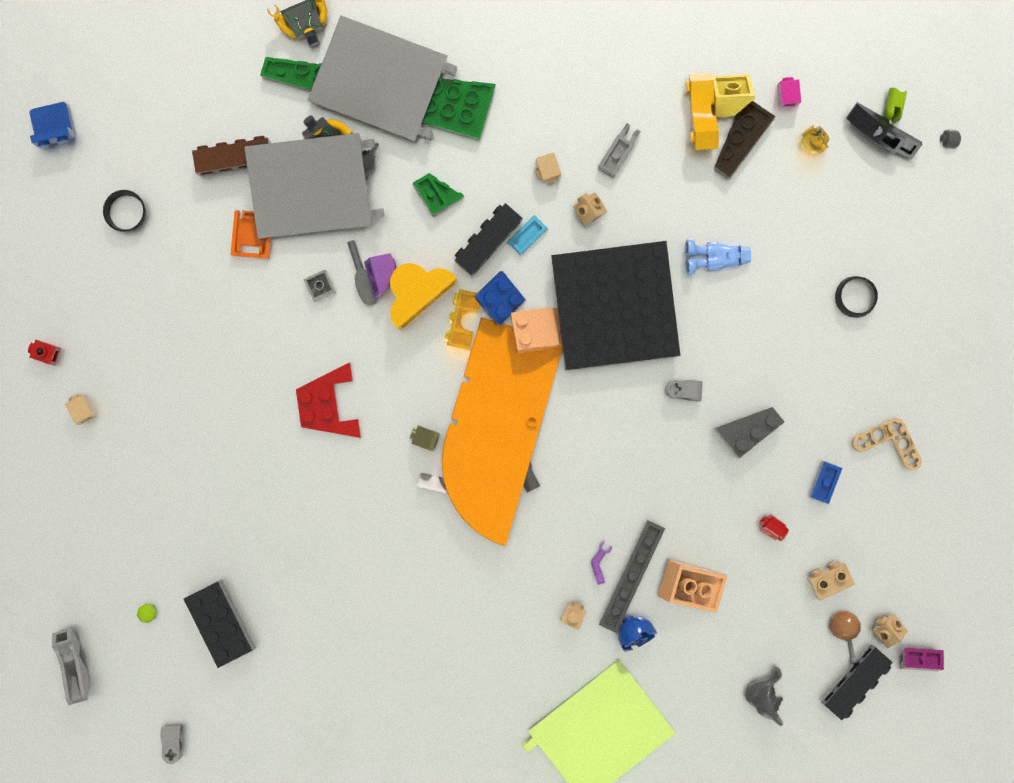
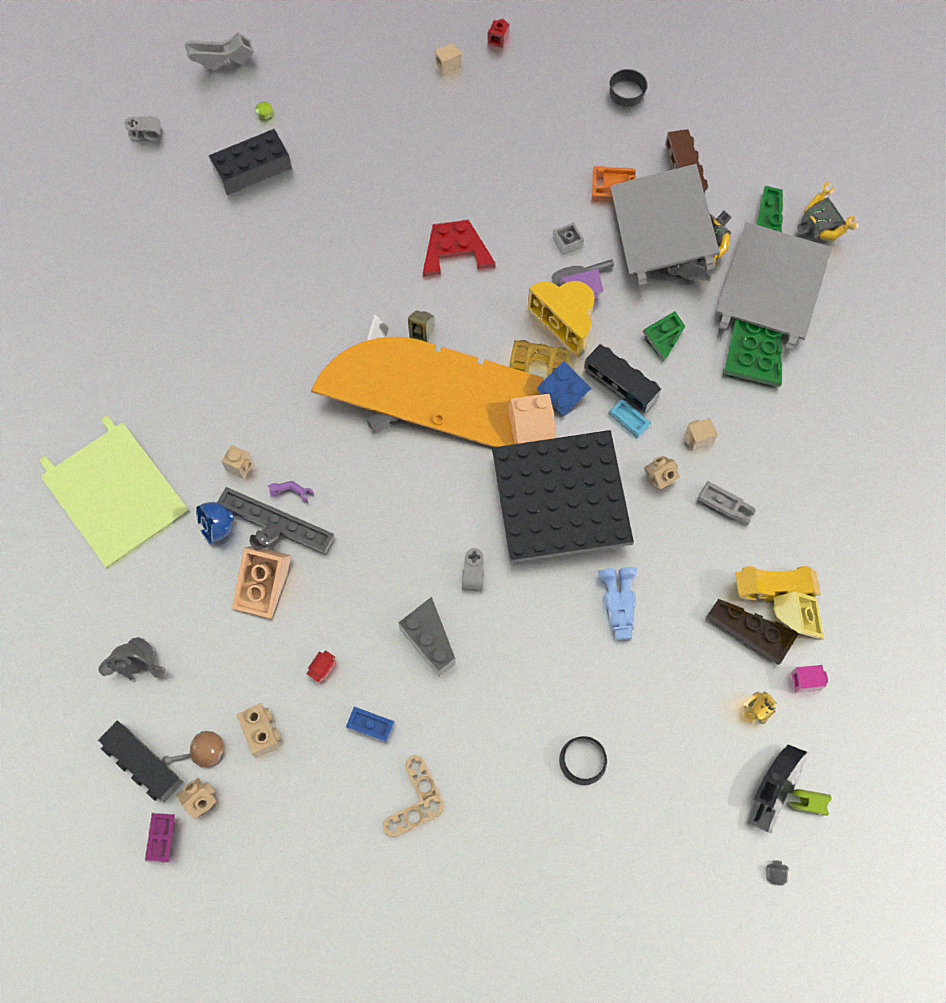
camera: 80 degrees right, 20 degrees down
blue bracket [29,102,75,148] -> none
none -> dark grey piece [249,523,280,550]

